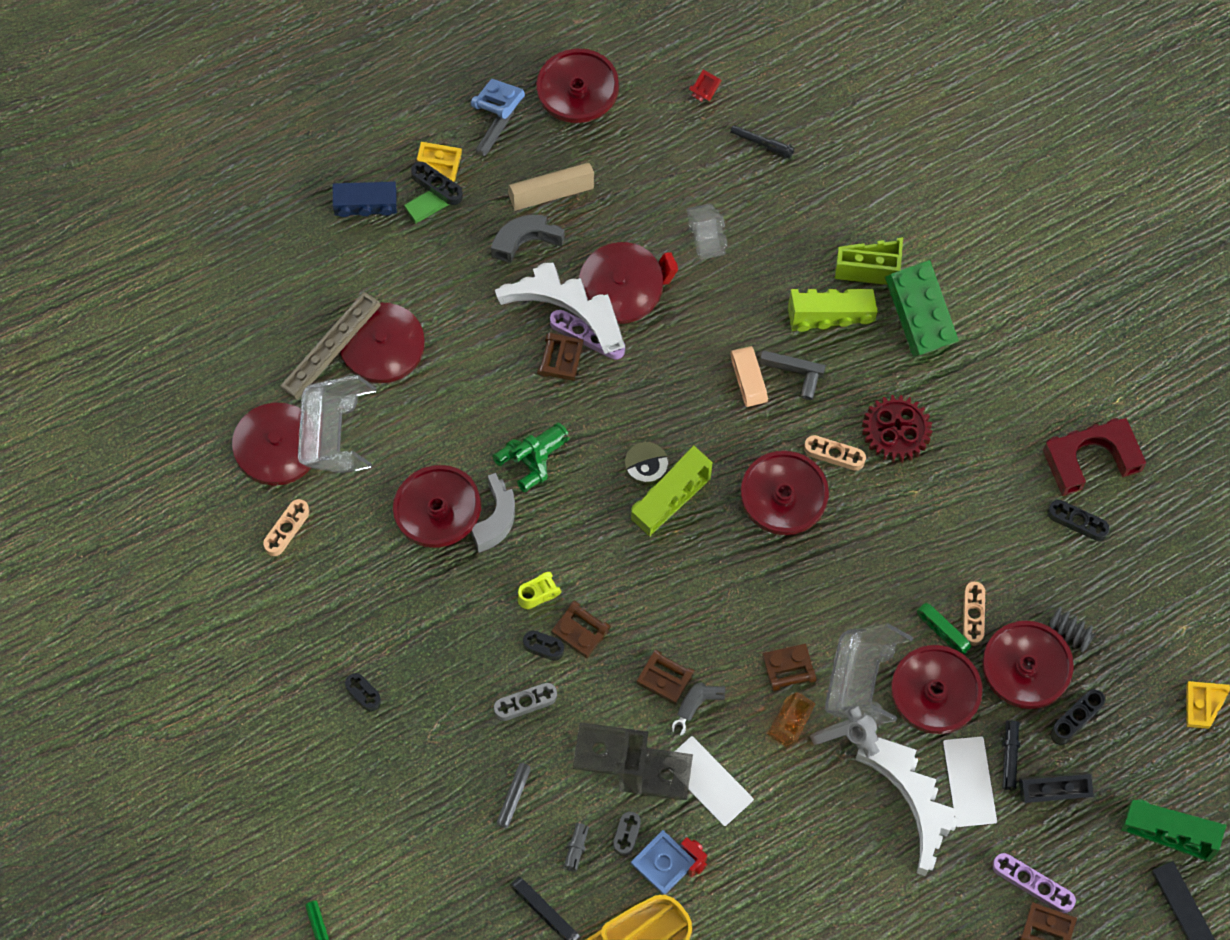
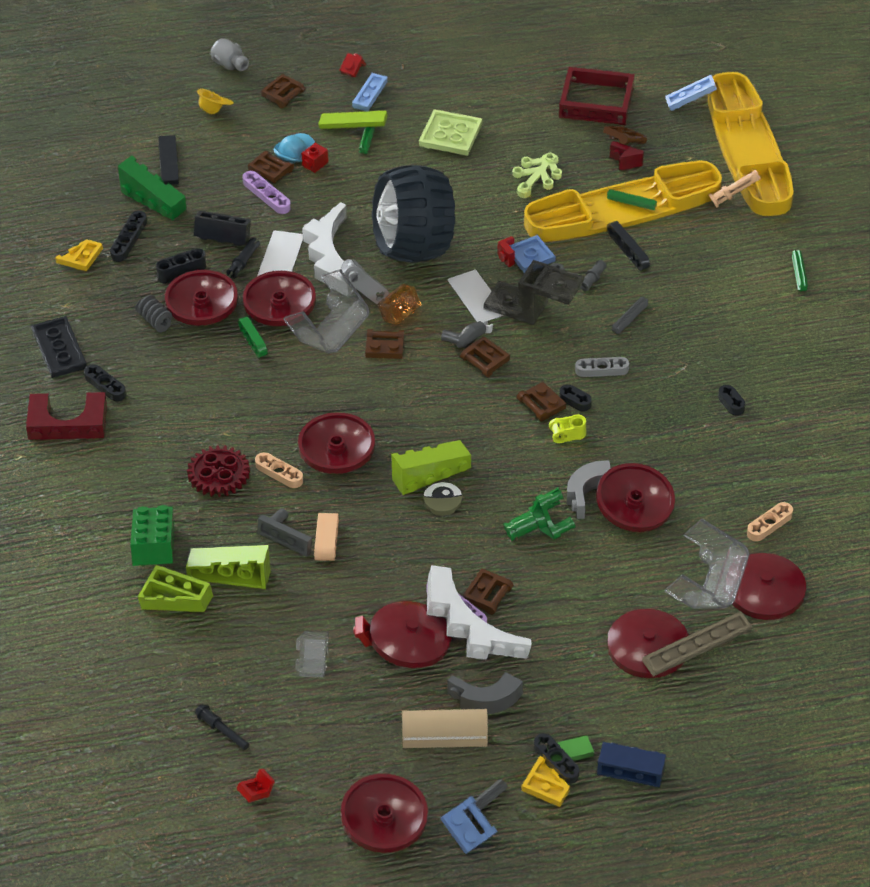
camera: 160 degrees left, 20 degrees down
light nougat beam [963,582,985,646] -> none
none -> black tile [31,316,87,378]
none -> black beam [110,211,147,262]
none -> black wheel [372,165,455,263]

